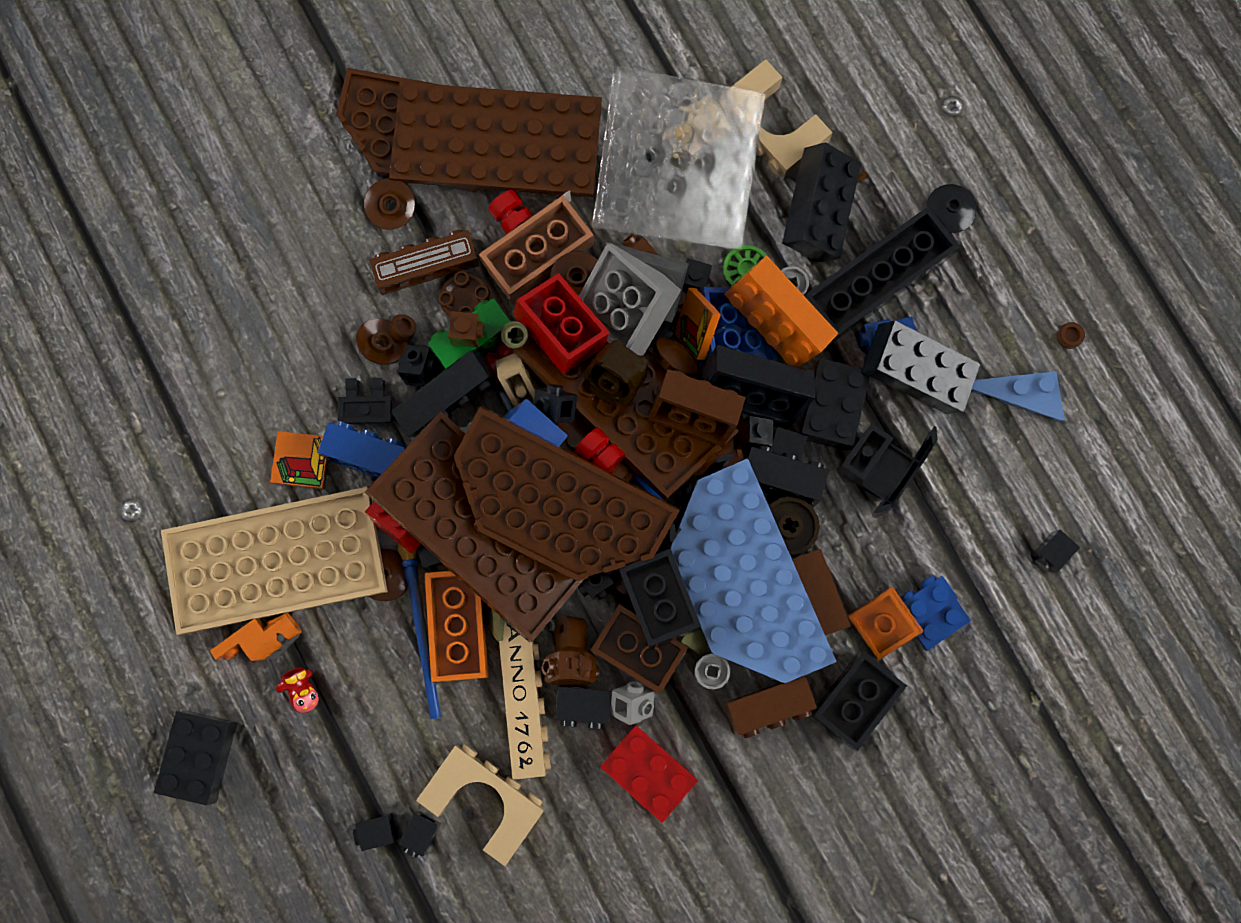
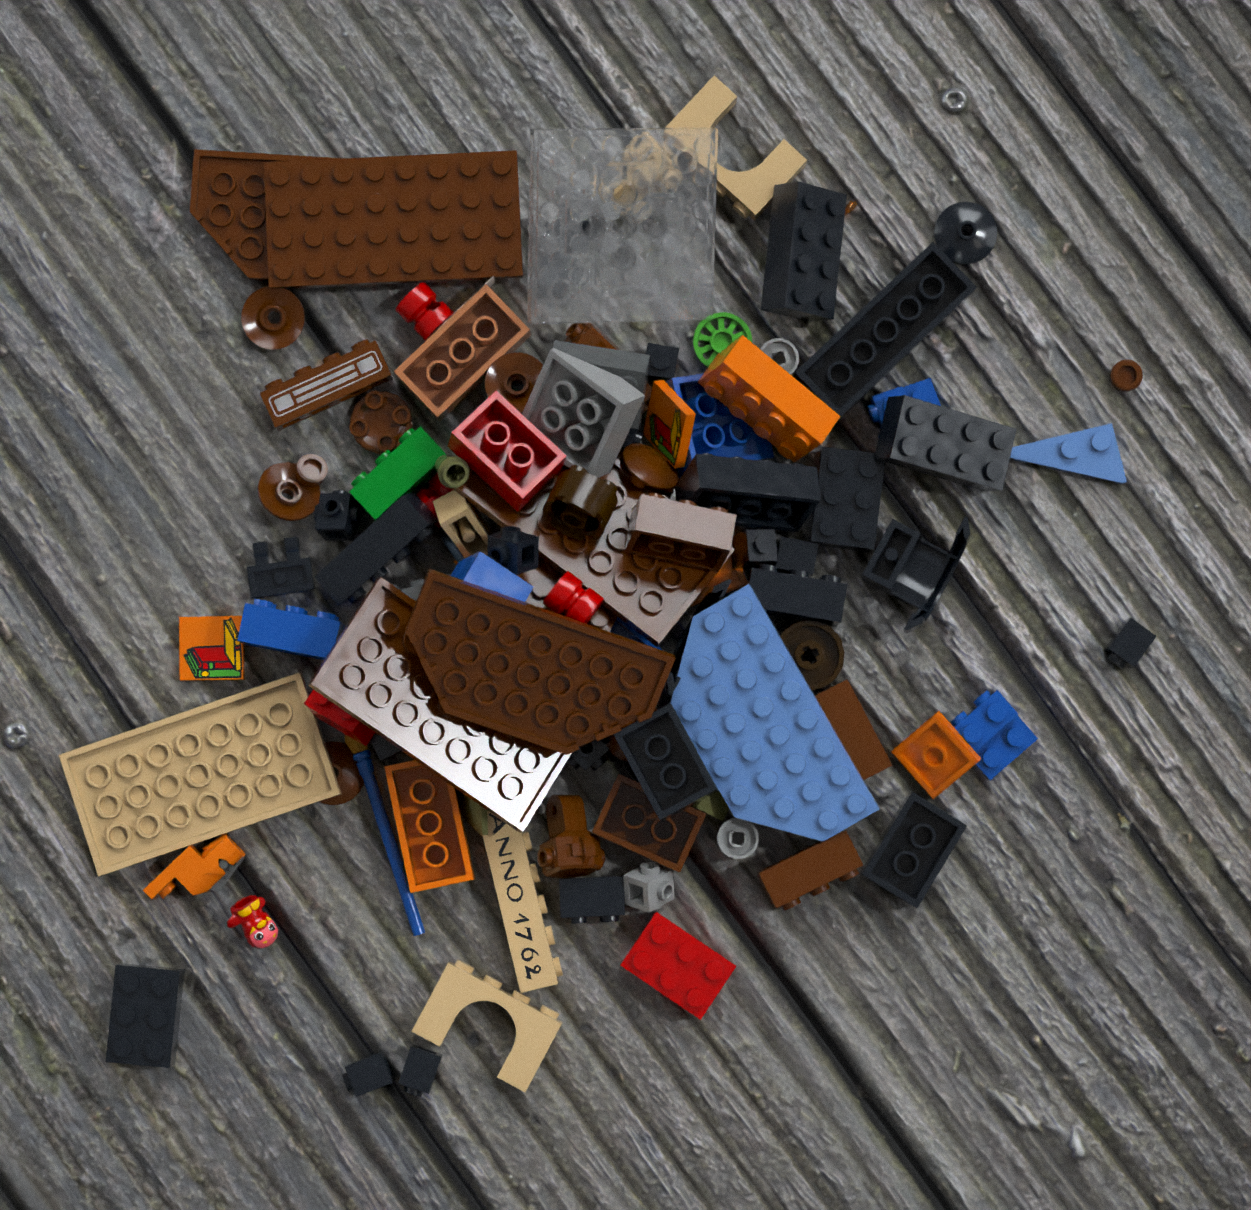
camera: 10 degrees left, 5 degrees up
reddish brown brick [448,311,484,348] -> none

